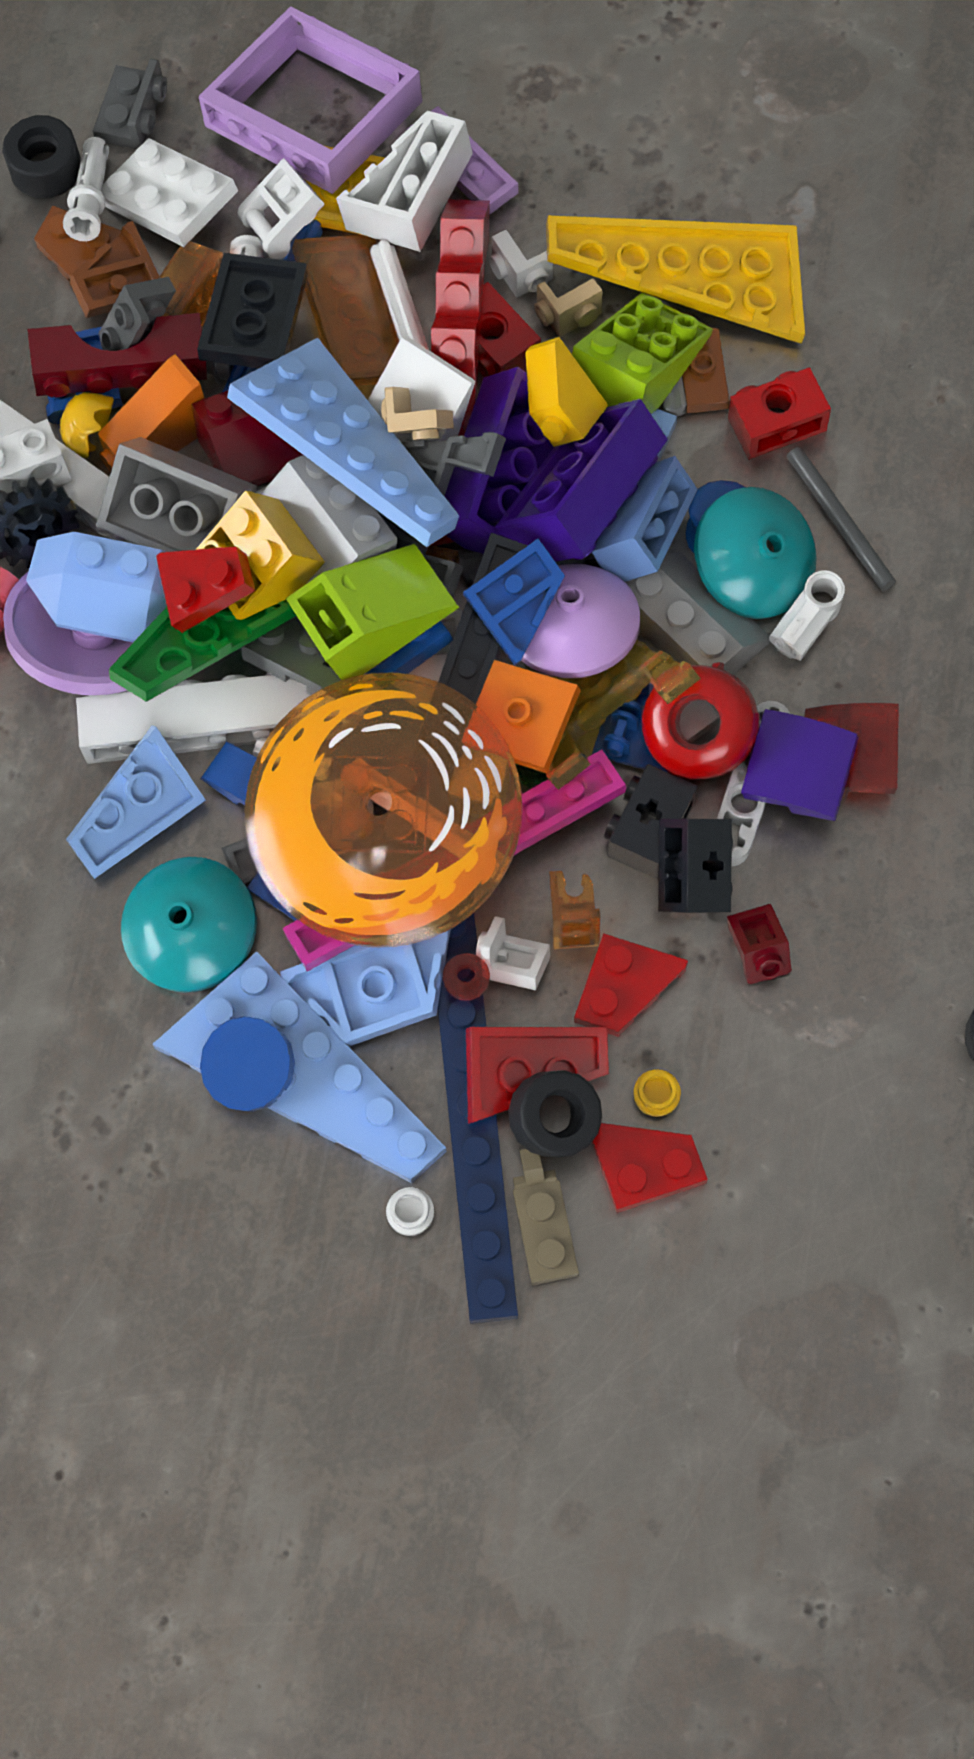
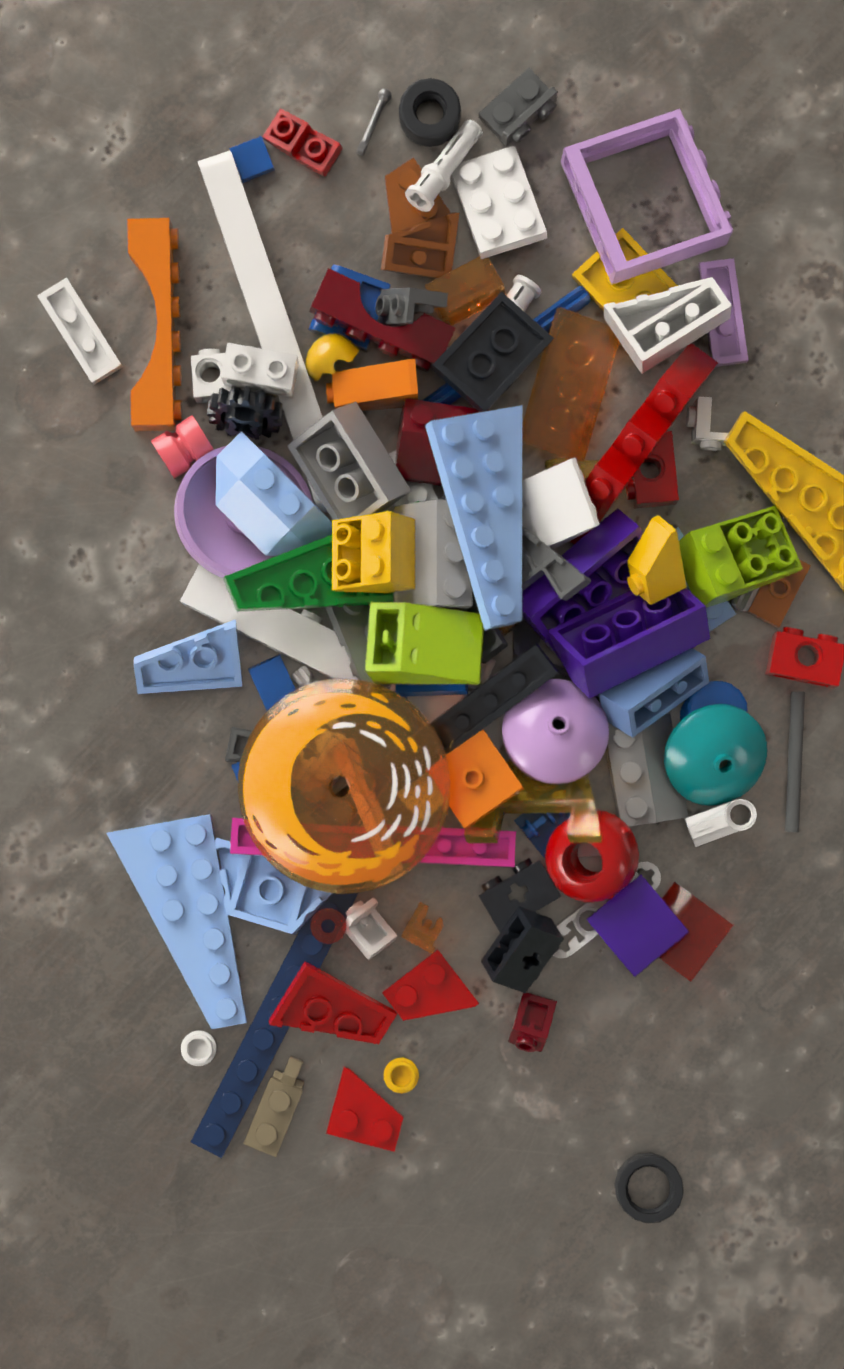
camera: 30 degrees right, 15 degrees up
teal dish [121,857,257,993] -> none
red wing [156,546,255,633] -> none
blue tile [200,1016,295,1112] -> none
white plate [237,158,325,260] -> none
white axle [370,240,429,350] -> none
tan bracket [381,387,454,441] -> none
blue wing [463,539,565,666] -> none
black tyre [508,1070,603,1157] -> none
tan bracket [534,278,602,337] -> none

